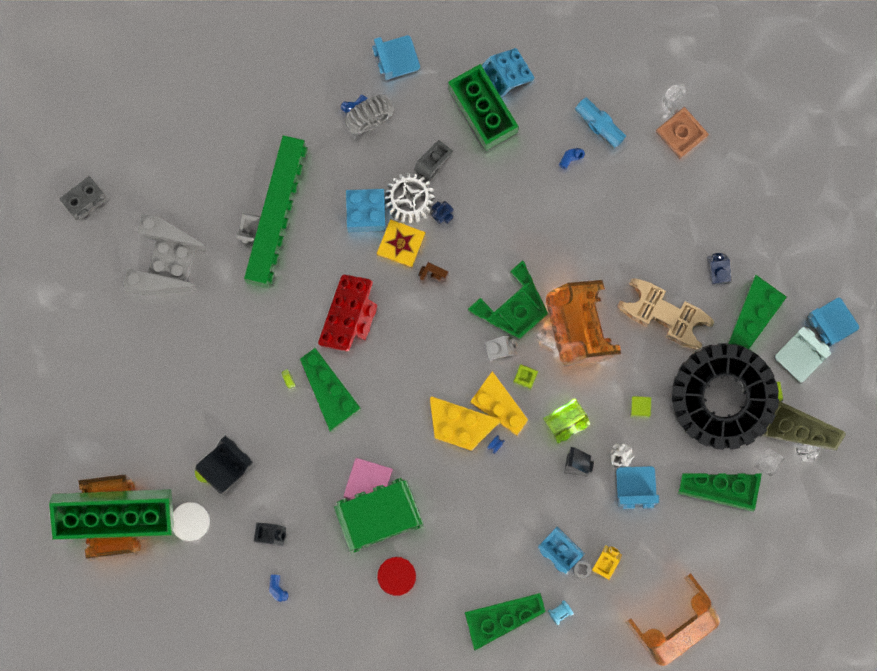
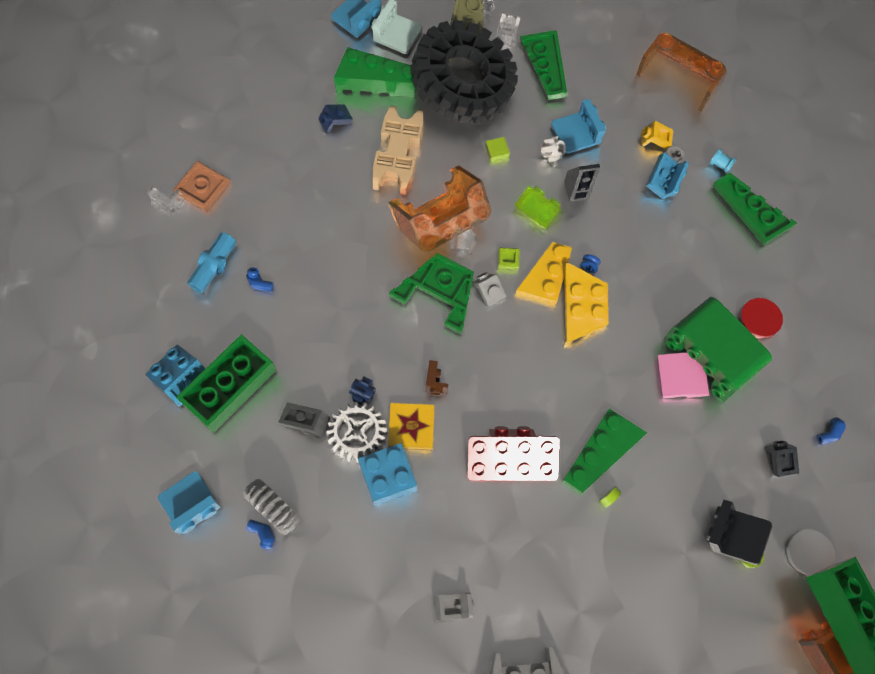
camera: 110 degrees left, 10 degrees down
green brick [244,135,308,288] -> none

